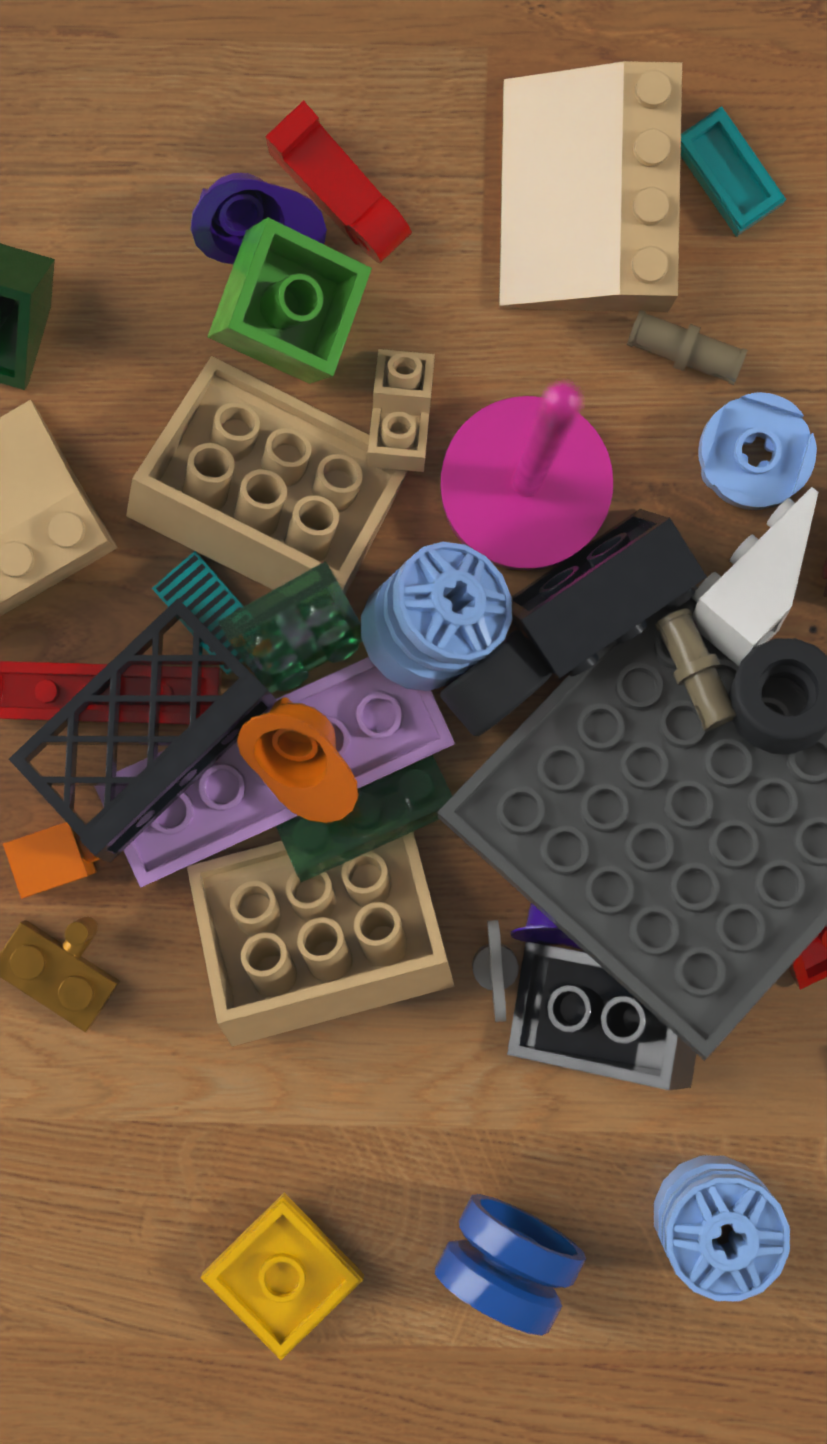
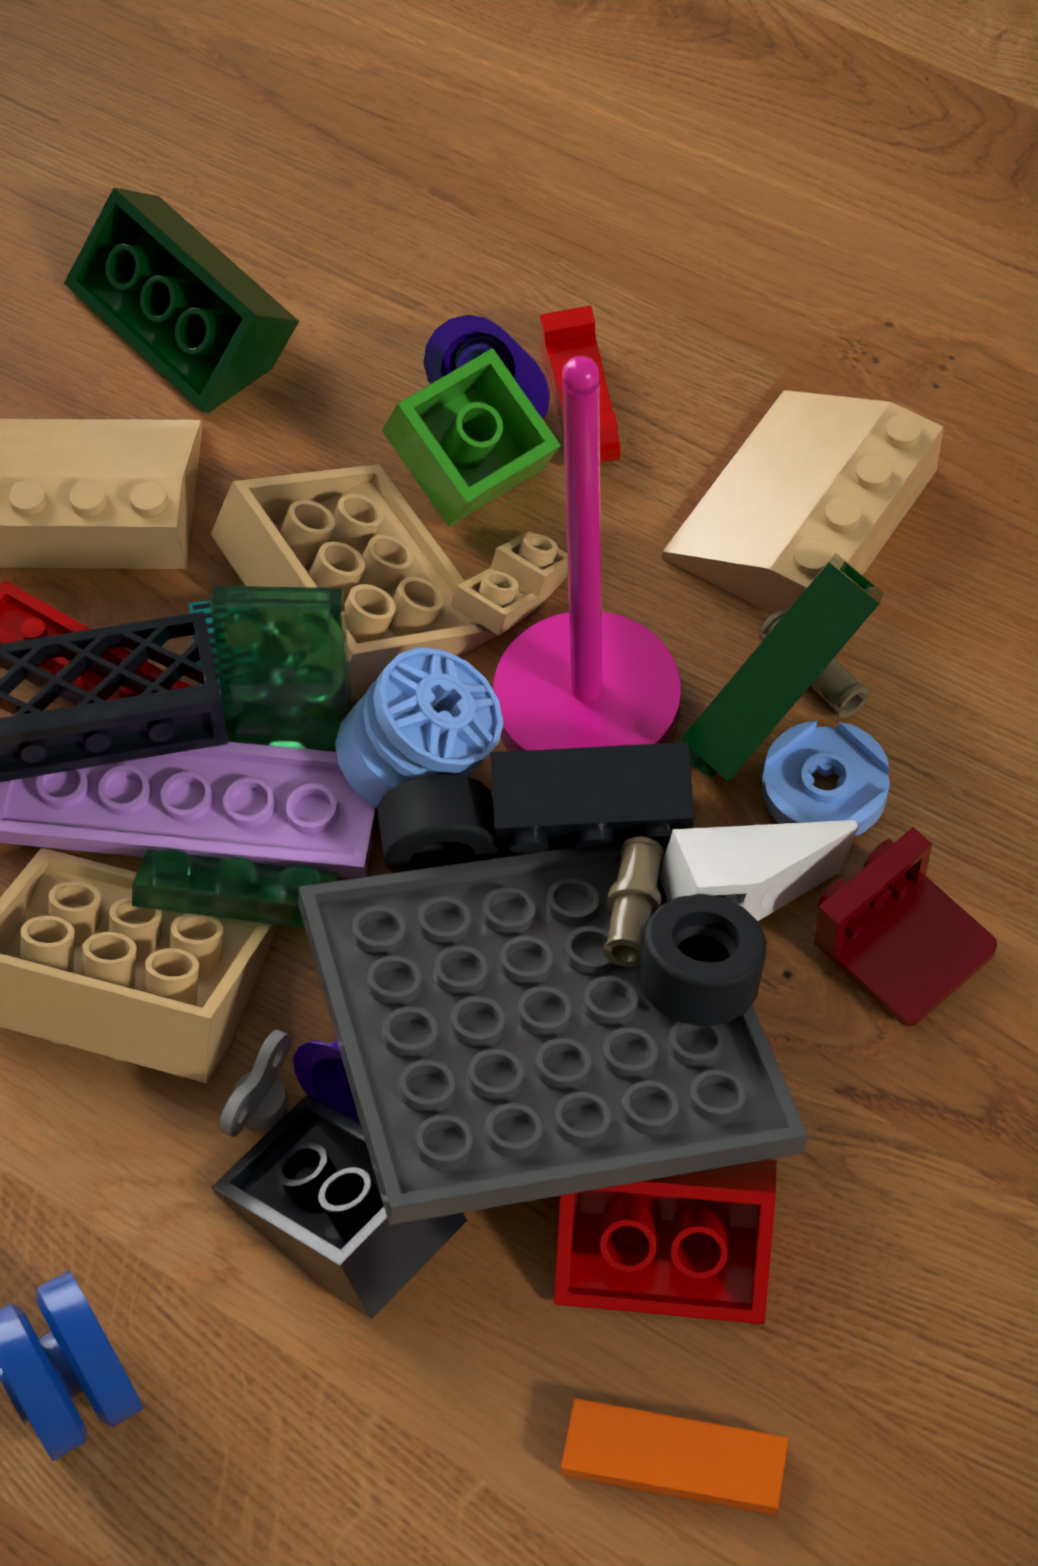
camera: 30 degrees right, 30 degrees down
orange piece [237,697,358,823] -> none
light blue wheel [654,1156,790,1301] -> none
teal tile [681,106,787,237] -> none
none -> dark green slope [679,553,884,782]

